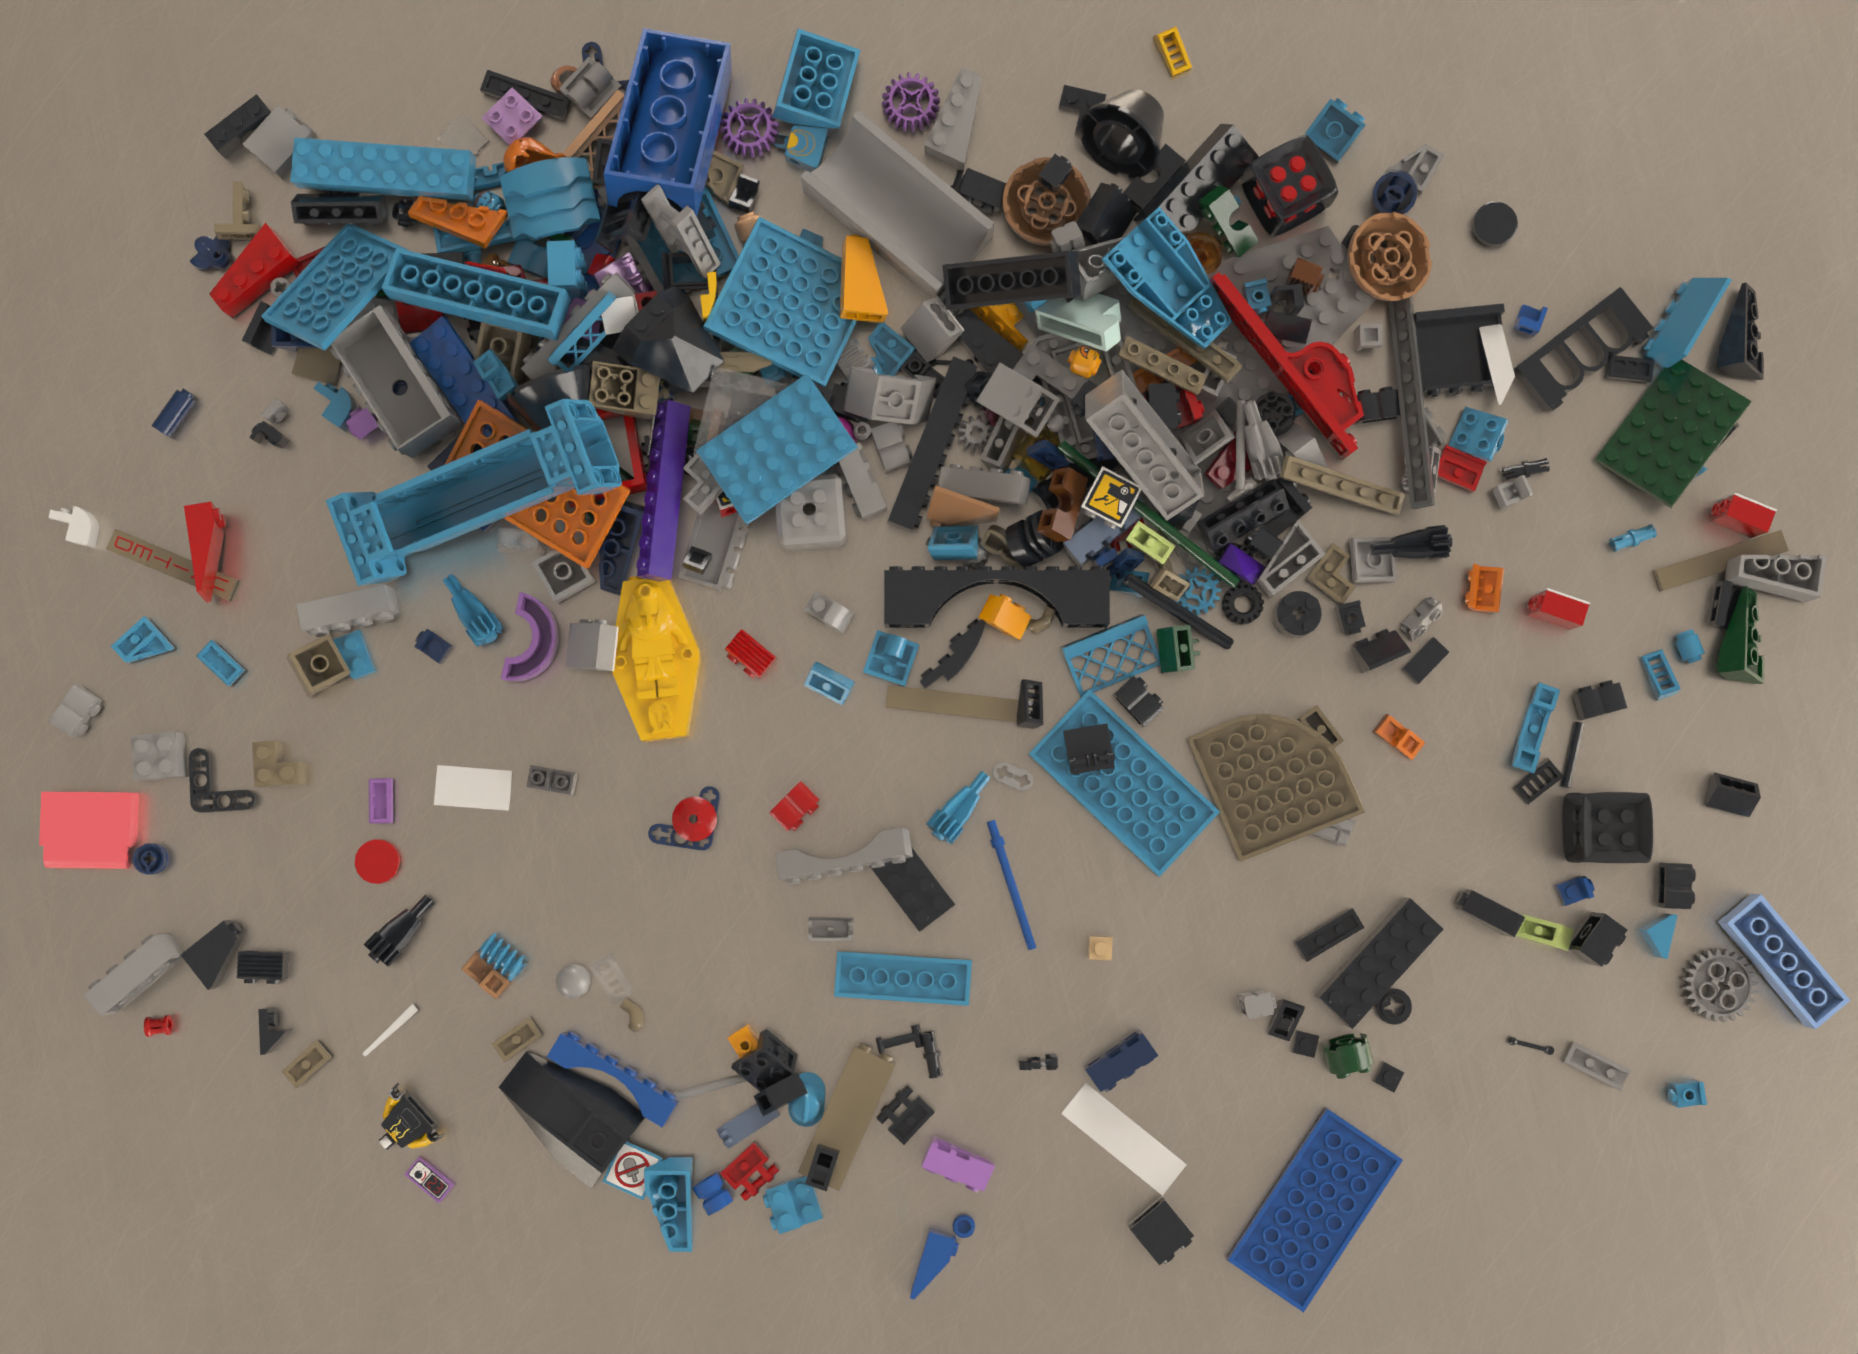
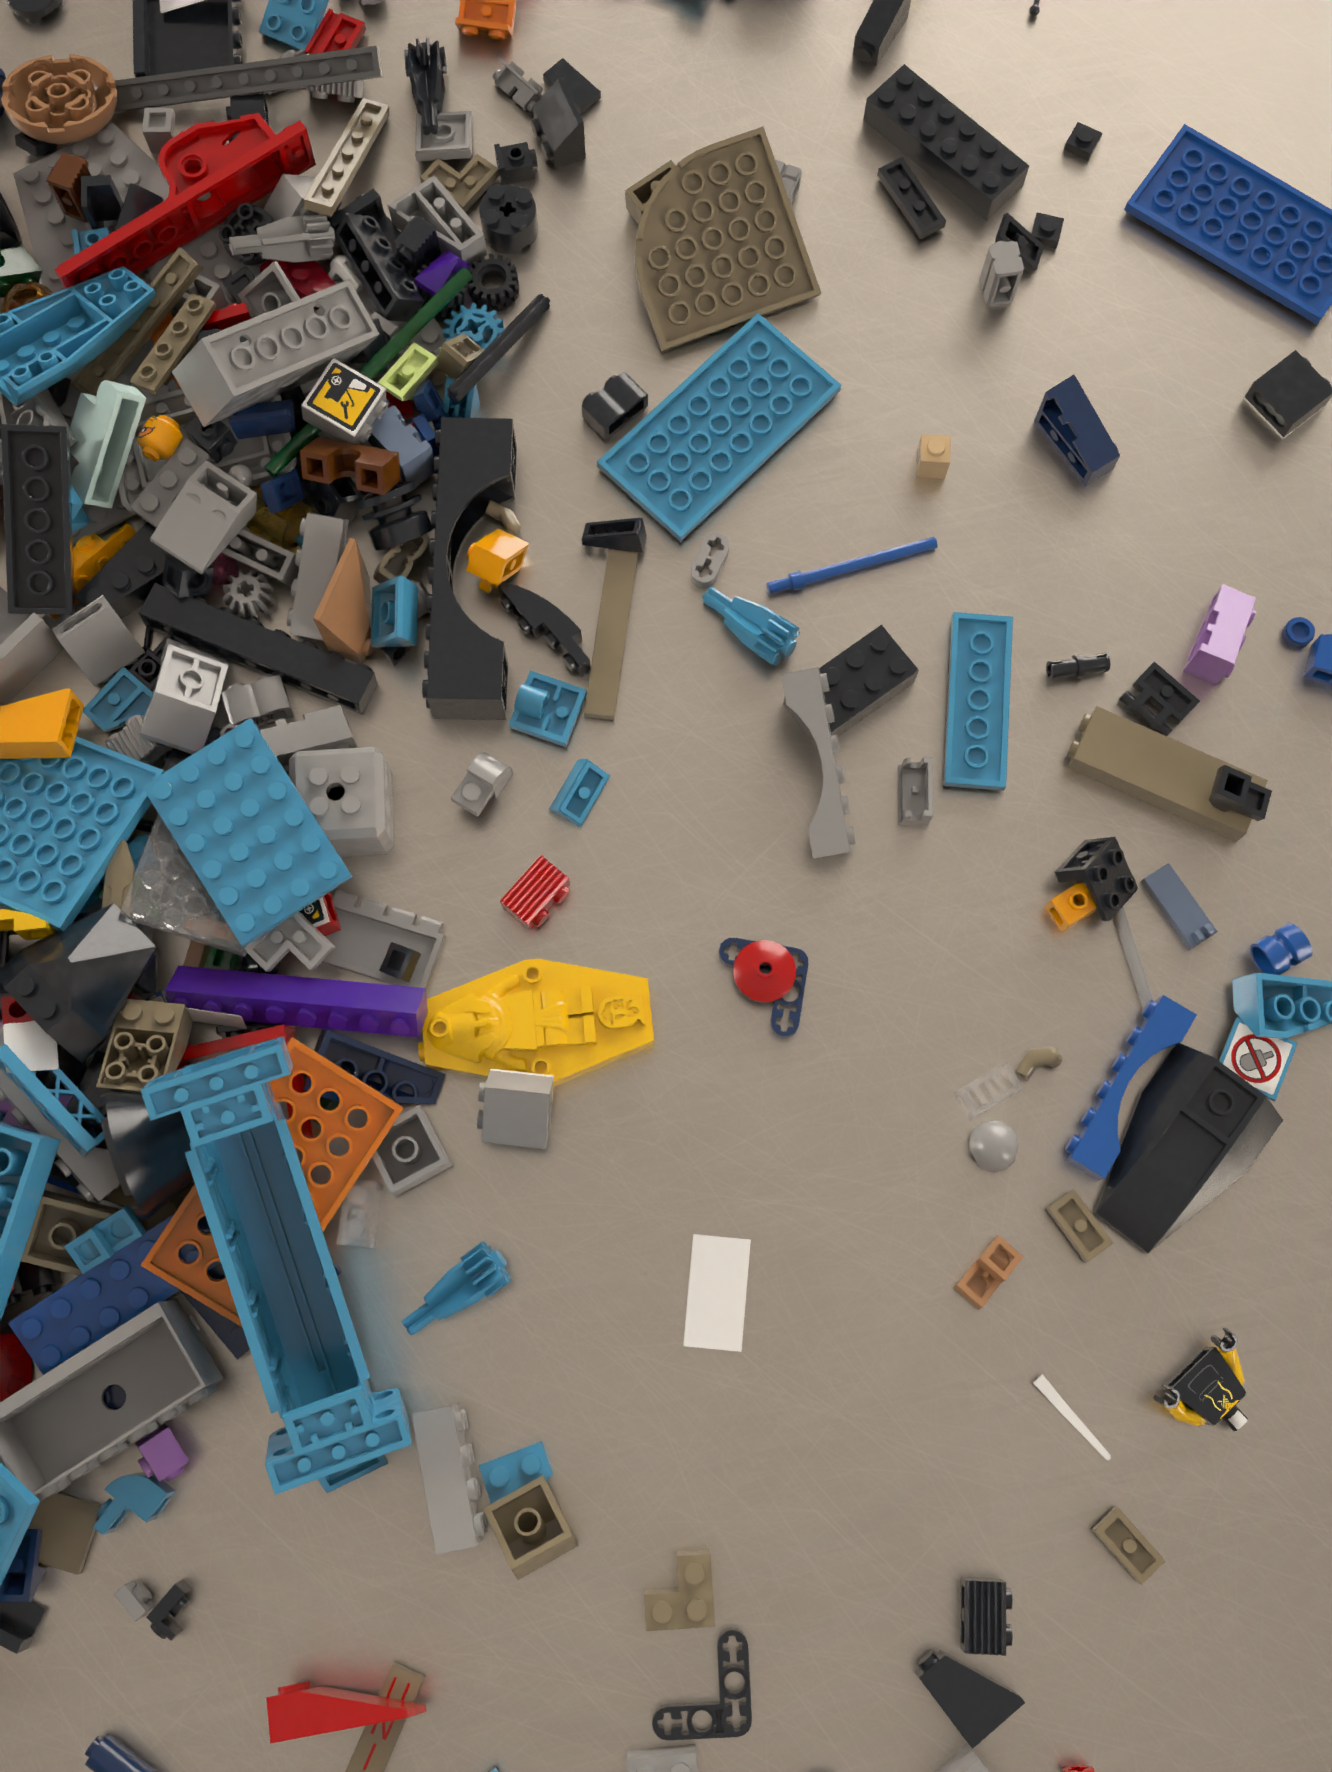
camera: 90 degrees left, 10 degrees down
dark azure plate [196,640,245,686] -> none
black slope [258,1007,292,1055] -> none
red tile [354,839,401,884] -> none
black piece [363,895,434,967] -> none
medium lavender plate [369,778,393,824] -> none
tile [404,1156,455,1203] -> none
dark blue bracket [414,629,453,664] -> none
dark azure piece [478,933,528,981] -> none
medium lavender brick [501,592,559,682] -> none
flat silver slope [526,765,578,795] -> none
red plate [720,1141,780,1201] -> none
black slope [754,1072,808,1116] -> none
dark azure plate [763,1175,823,1234] -> none
red brick [769,781,820,832] -> none
dark azure piece [788,1072,825,1127] -> none
black piece [876,1024,923,1054] -> none
black piece [1019,1054,1058,1070] -> none
dark azure fence [1060,614,1160,697] -> none
white sticker [1061,1083,1187,1196] -> none
black hinge [1063,723,1115,775] -> none
dark green brick [1157,625,1201,673] -> none
light grey piece [1236,400,1245,490] -> none
dark green brick [1322,1033,1374,1079] -> none
orange slope [1373,714,1425,760] -> none
black gear [1376,988,1412,1025] -> none

